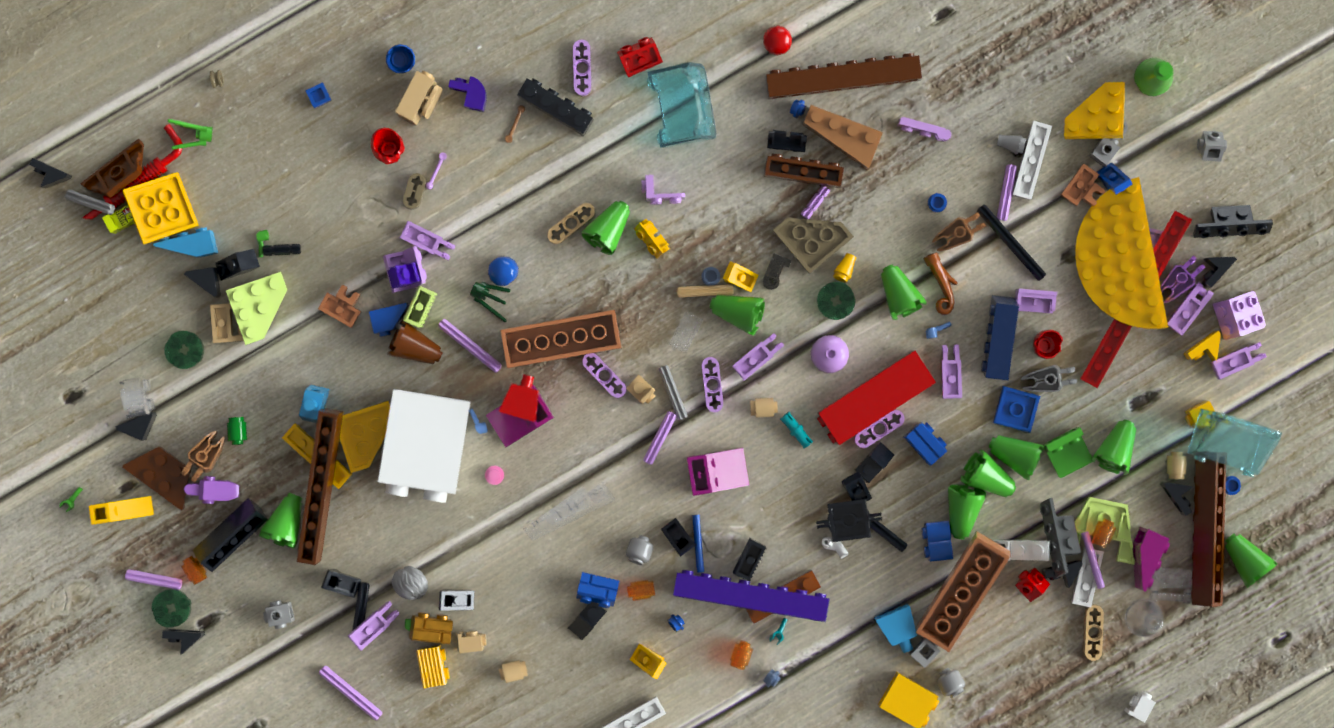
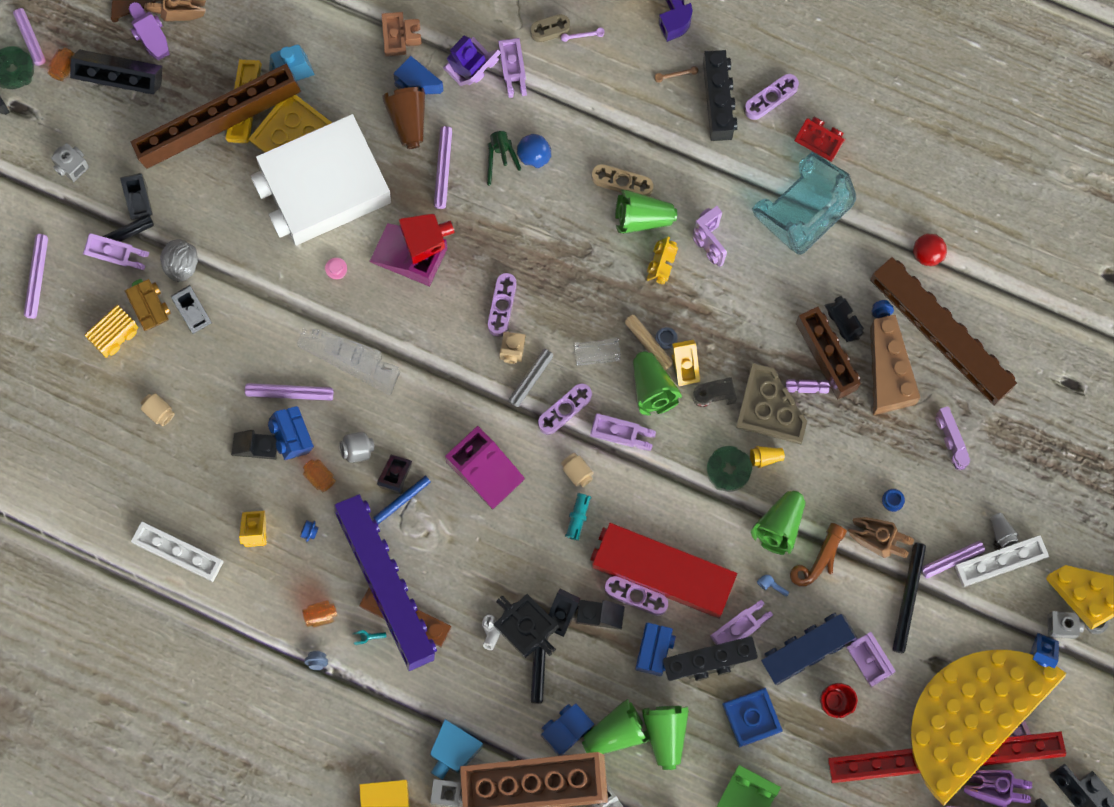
camera: 55 degrees right, 15 degrees down
green brick [227,417,247,445] -> none
bright green cone [259,493,303,549] -> none
yellowish green brick [403,285,438,328] -> none
tan brick [457,631,487,653] -> none
medium blue hand [469,409,488,434] -> none
nougat brick [500,310,622,368] -> none
lavender axle [643,411,677,465] -> none
black brick [733,538,766,581] -> none
lavender cylinder [811,335,849,373] -> none
bright green cone [989,435,1045,480] -> none
light grey hinge [1021,365,1077,392] -> none
nougat plate [1060,164,1105,206] -> none
none -> lavender axle [245,383,334,401]
none -> black bracket [663,636,758,681]

